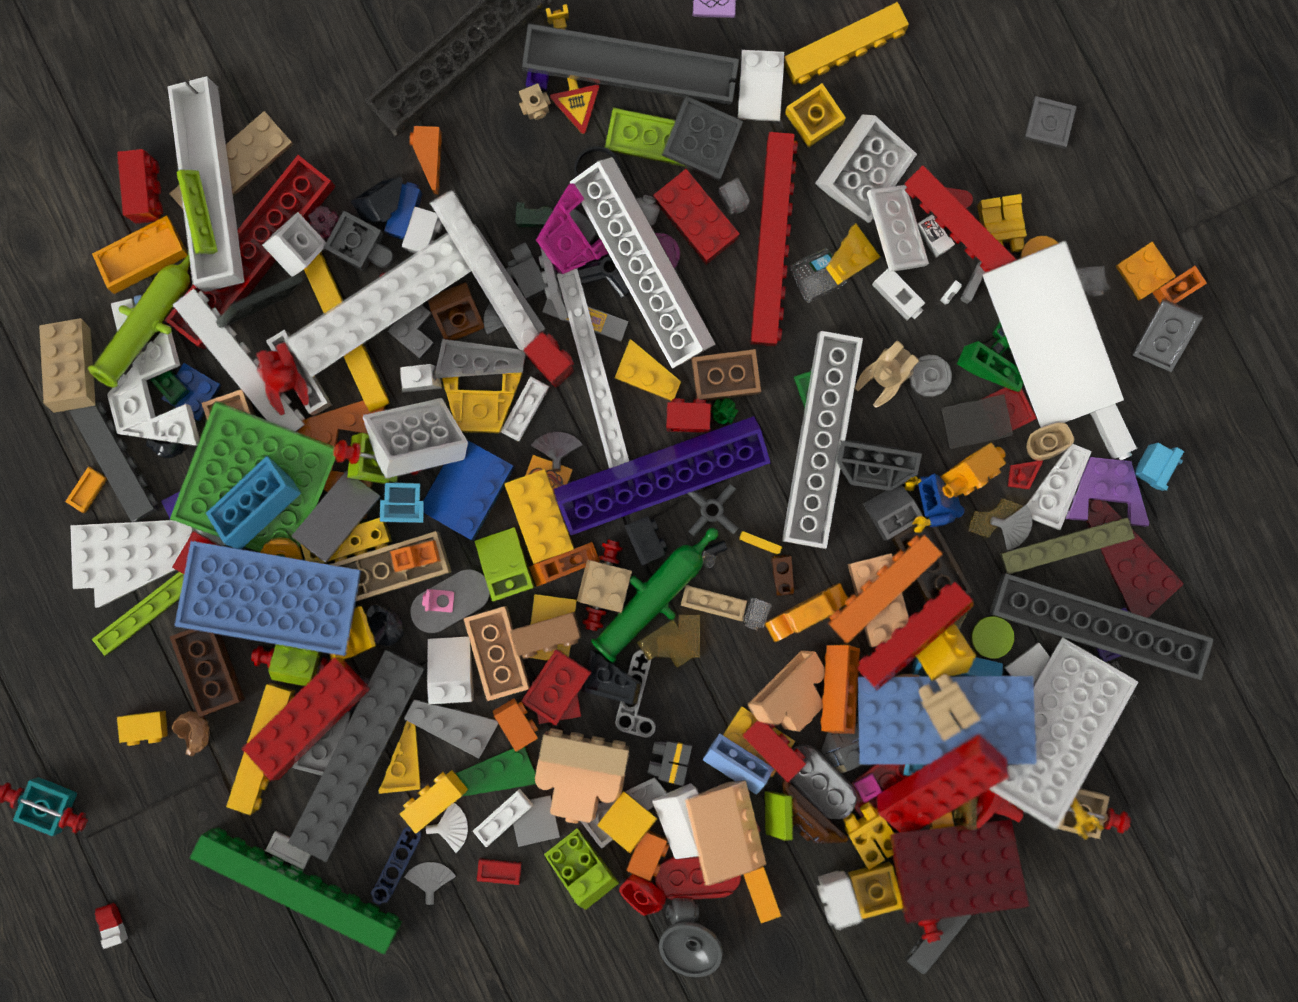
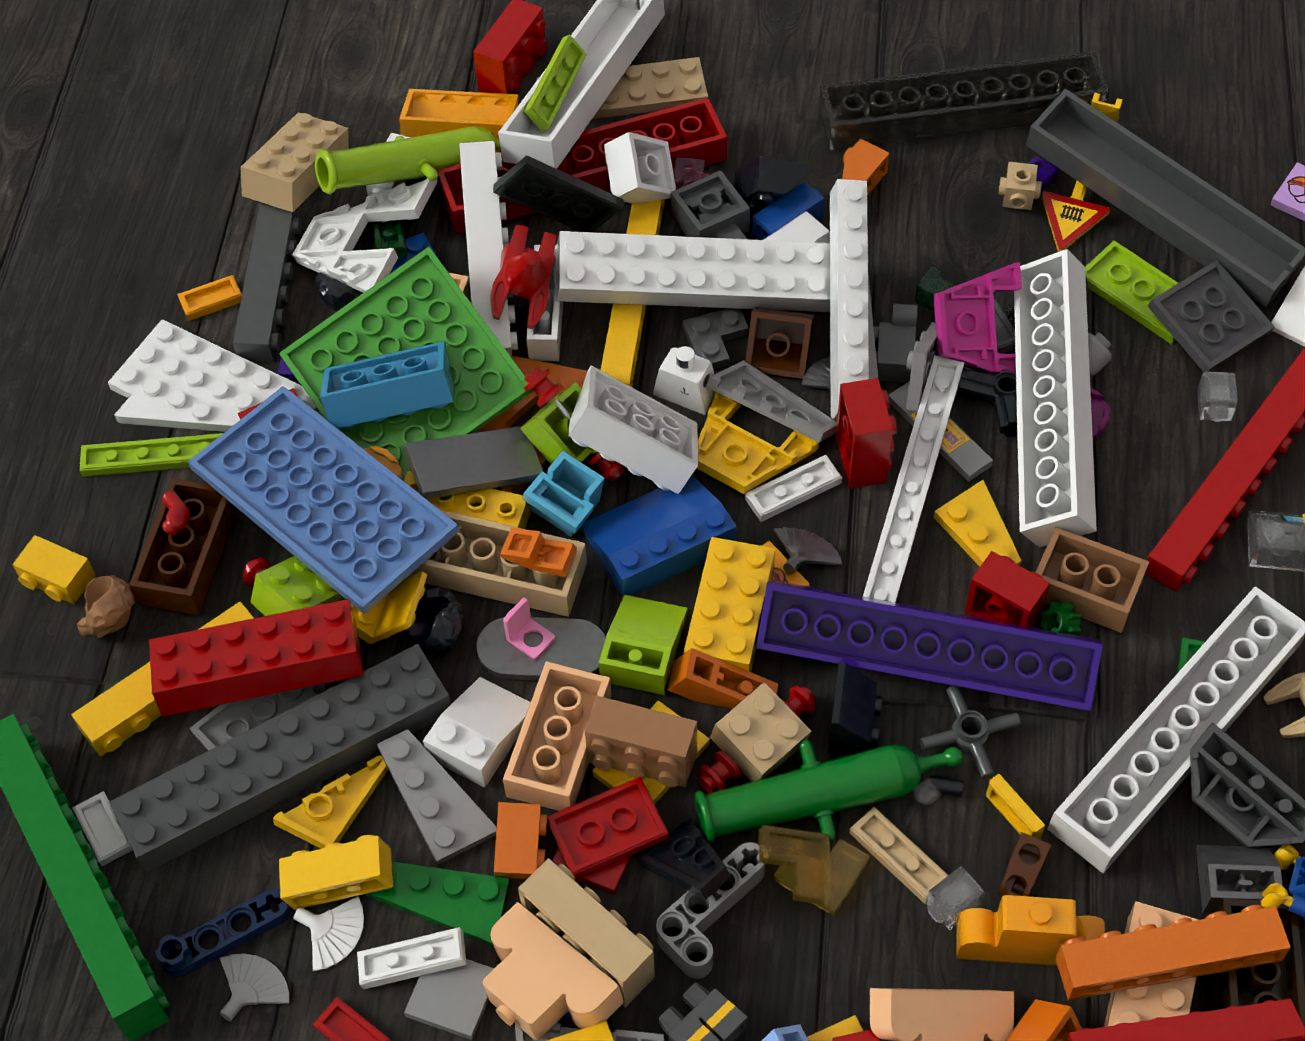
camera: 30 degrees right, 30 degrees down
red brick [653,169,740,265] -> none
none -> red arm [162,491,190,535]

